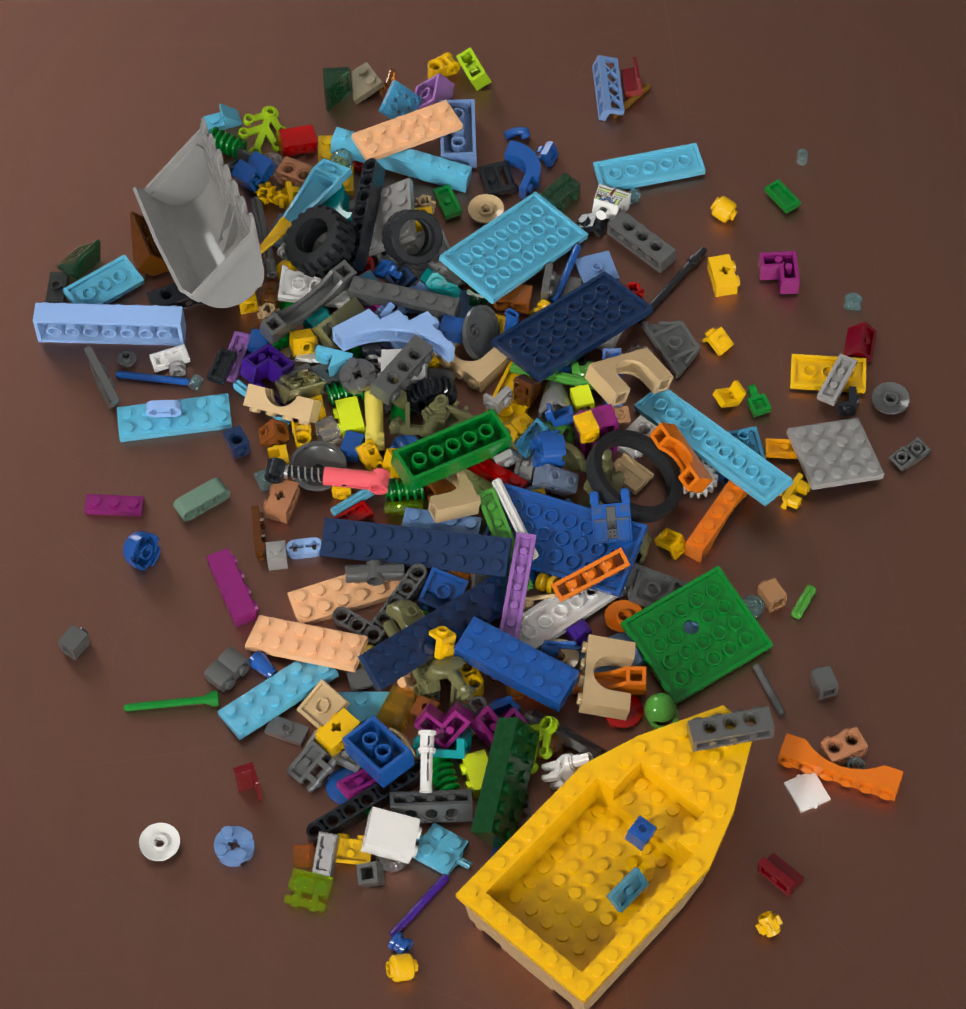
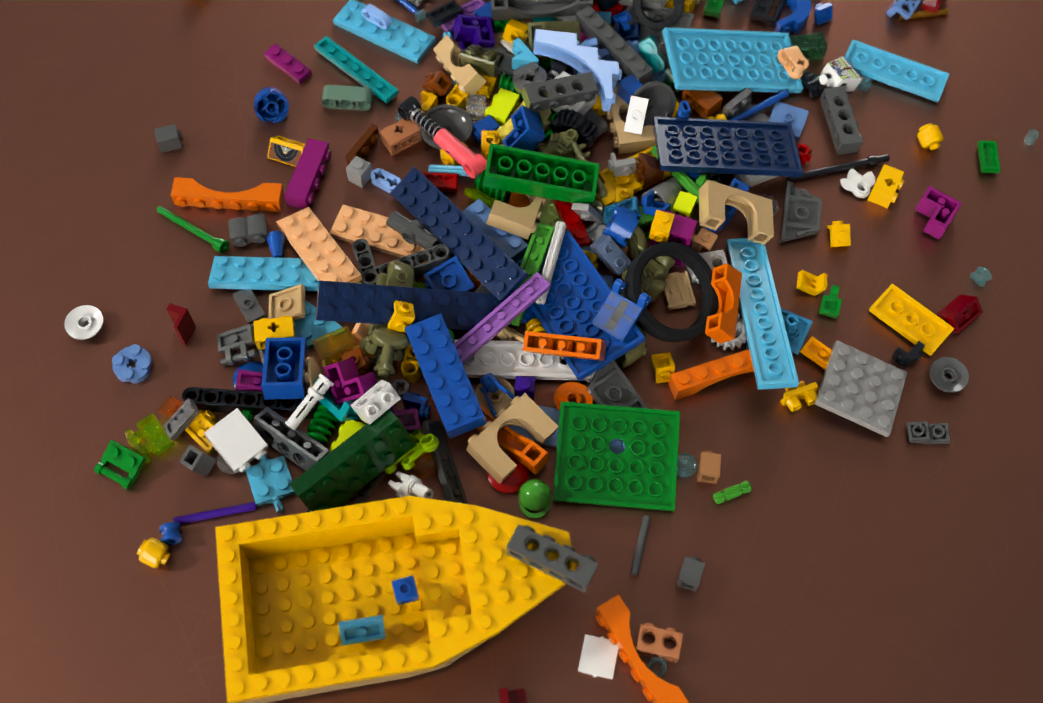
camera: 35 degrees right, 5 degrees up
dark blue brick [223,425,251,459] -> none
tan dish [468,194,504,224] -> none
light grey plate [817,353,857,406] -> none
none -> green plate [94,440,147,490]
none -> orange arch [171,177,285,212]
none -> panel [267,136,305,167]
none -> teal plate [314,36,399,104]
none -> white brick [351,380,401,425]
none -> blue brick [503,105,545,151]
none -> white plate [624,95,649,135]
none -> light nougat piece [778,45,809,79]
none -> white plate [840,168,875,198]

